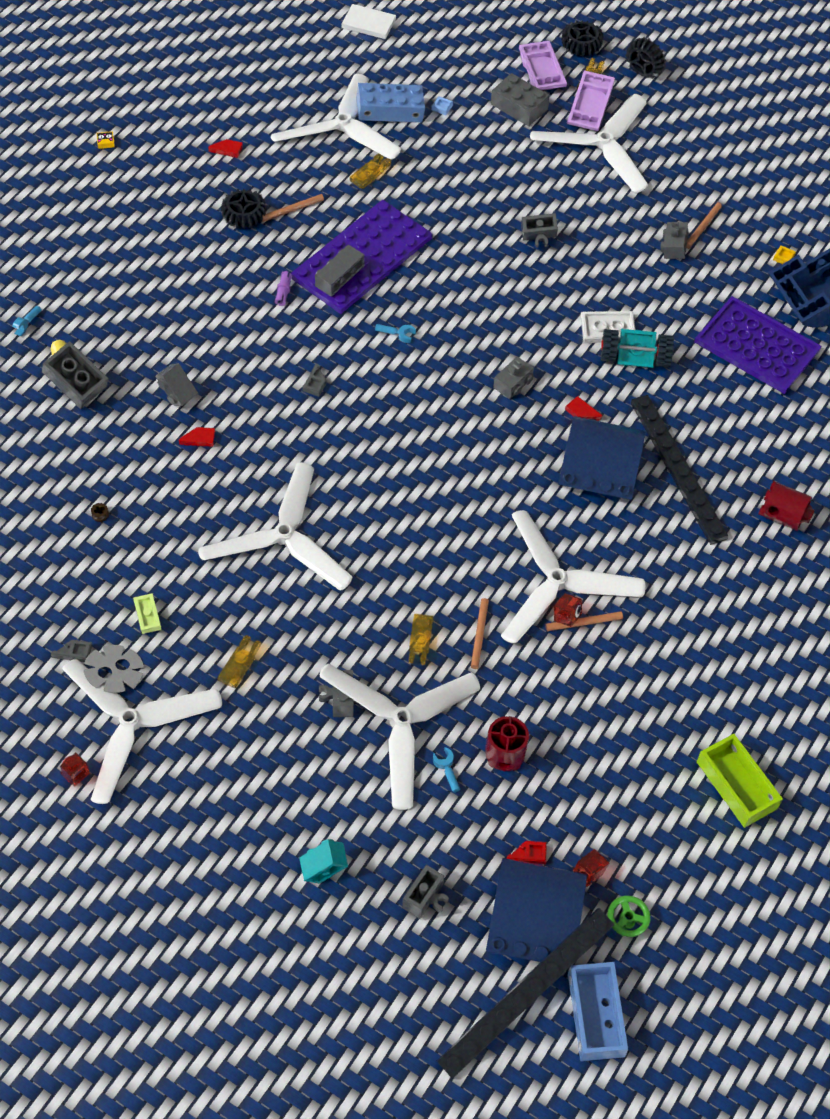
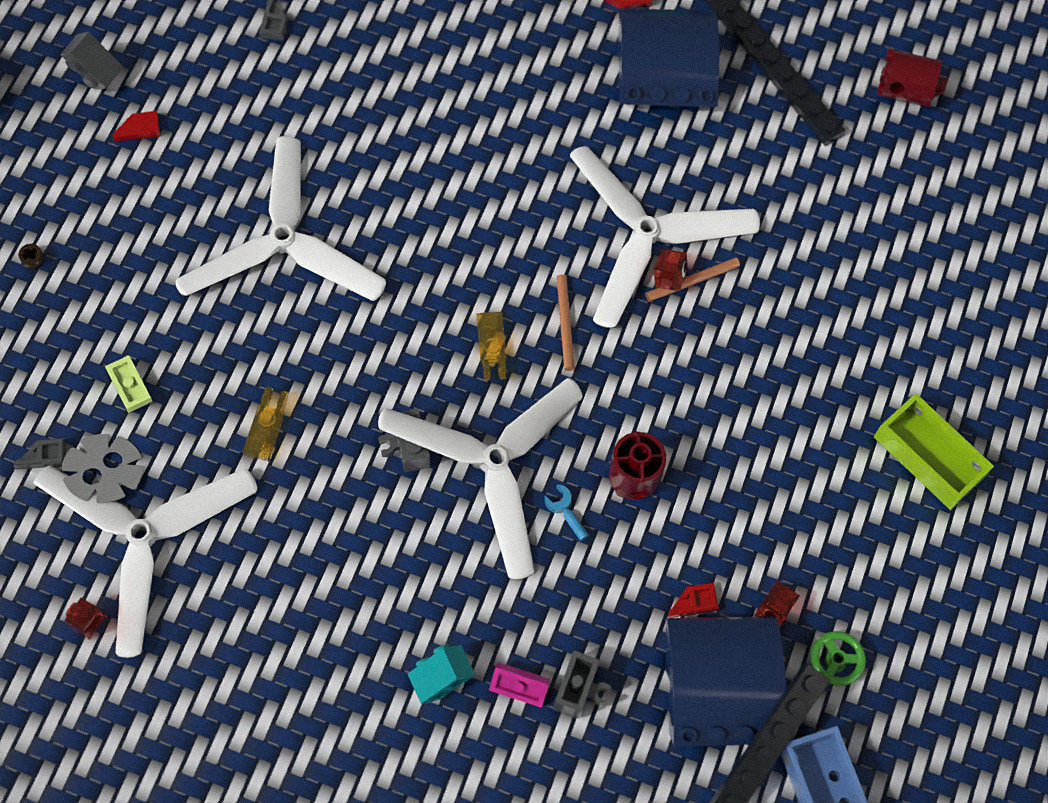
camera: 15 degrees left, 10 degrees up
none -> dark pink plate [489,662,551,708]

